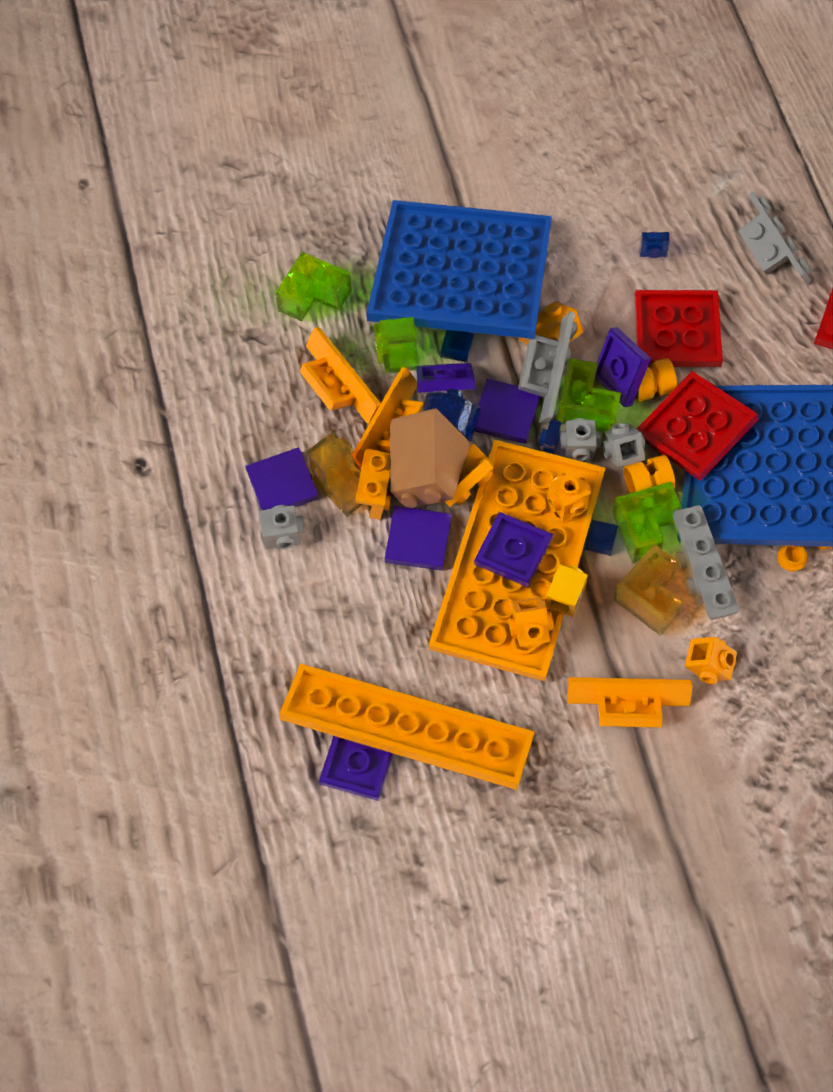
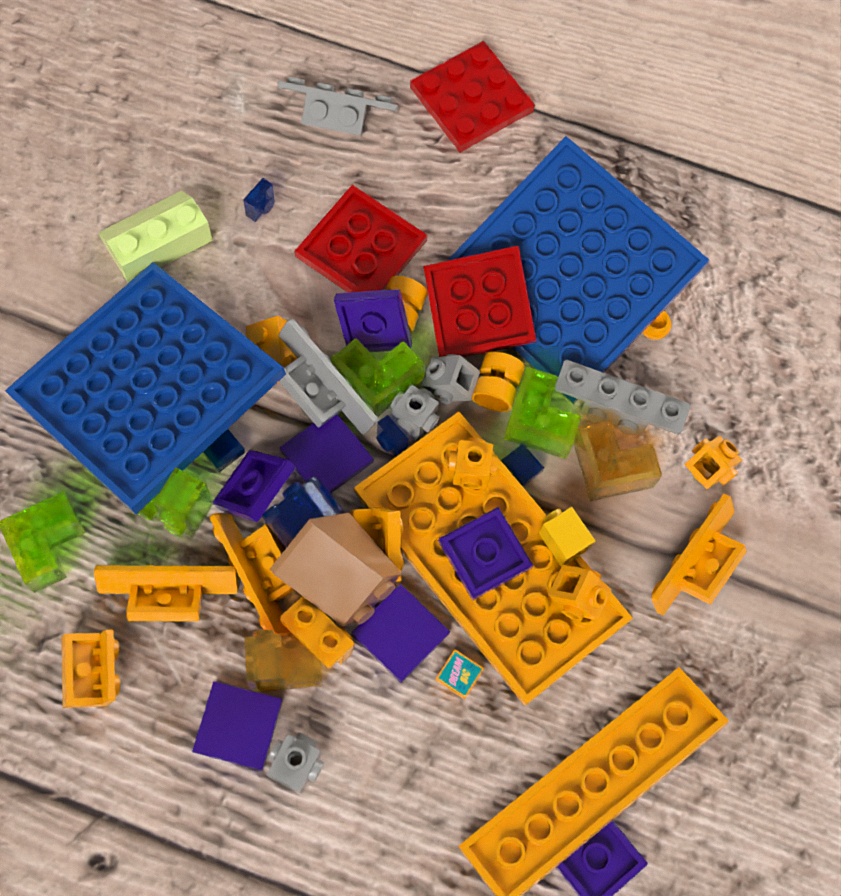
camera: 65 degrees left, 5 degrees up
none -> light orange bracket [61,629,120,708]
none -> yellowish green slope [98,190,212,283]
none -> tile [435,649,484,700]

